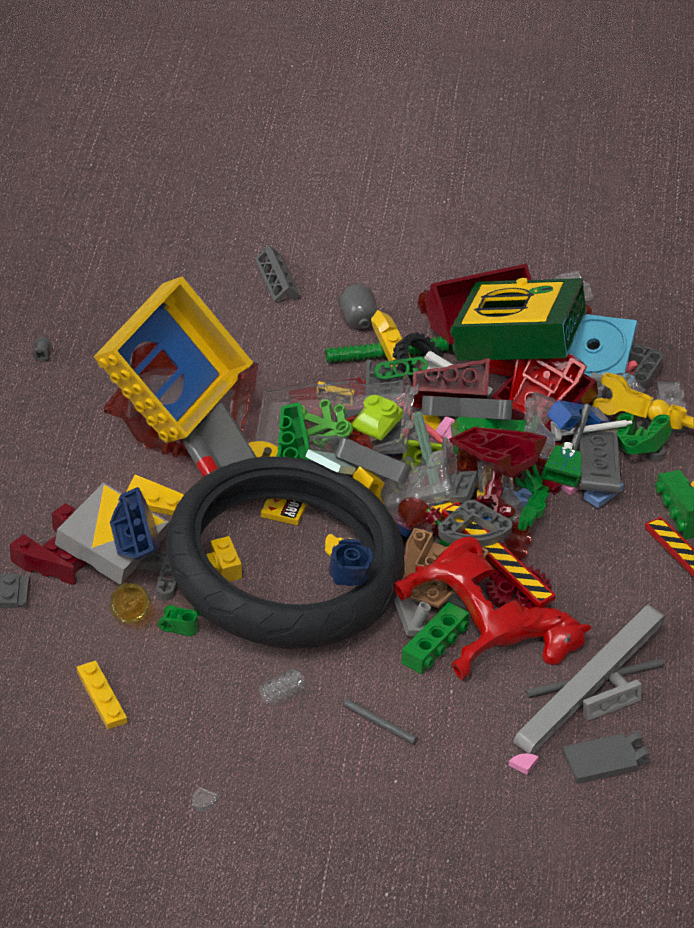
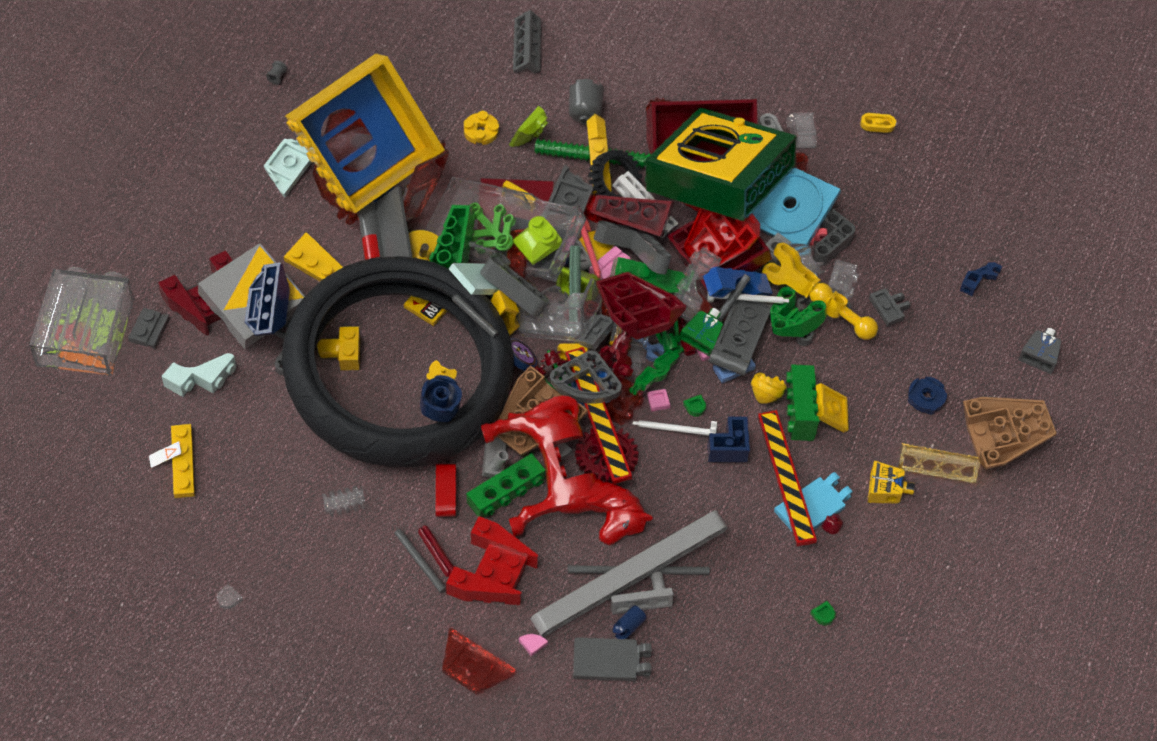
camera: 15 degrees right, 15 degrees up
clear yellow cylinder [110,583,152,624] -> none
green piece [157,605,199,636] -> none
green beam [373,357,428,380] -> none
clear red hat [398,497,429,528] -> none
none -> white sticker [149,441,181,468]
none -> light aqua arch [162,353,236,397]
none -> light aqua wing [264,139,312,197]
none -> dark red axle [418,525,454,577]
none -> red beam [435,464,456,517]
none -> clear red wing [442,628,516,694]
none -> red wedge [446,516,538,605]
none -> dark grey bar [452,294,499,338]
none -> yellow plate [464,111,499,145]
none -> lime slope [509,106,548,147]
none -> dark blue piece [612,605,647,639]
none -> white piece [633,420,717,436]
none -> bright pink tile [647,389,670,411]
none -> green tile [683,394,706,417]
none -> dark blue brick [707,416,750,462]
none -> yellow hair [751,372,787,404]
none -> yellow plate [860,113,896,133]

